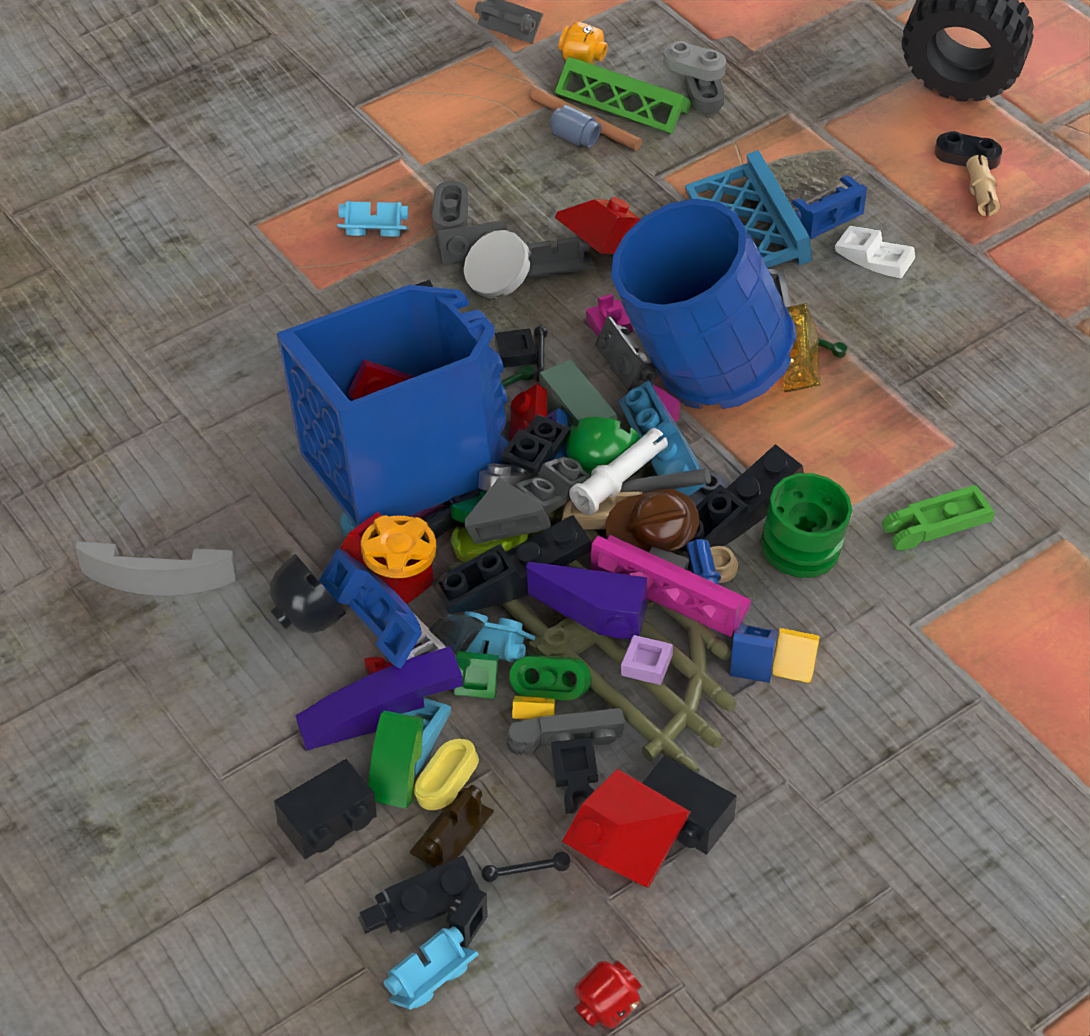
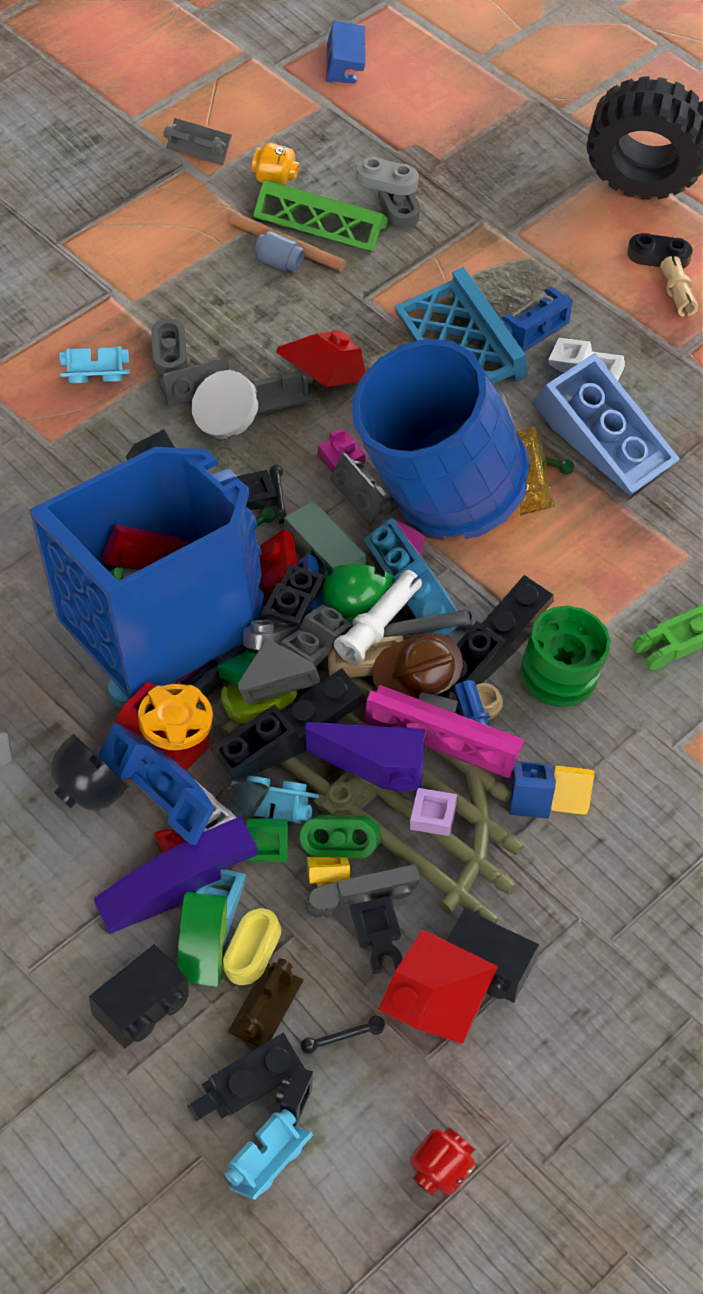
camera: 10 degrees left, 5 degrees up
none -> medium blue slope [532,353,681,496]

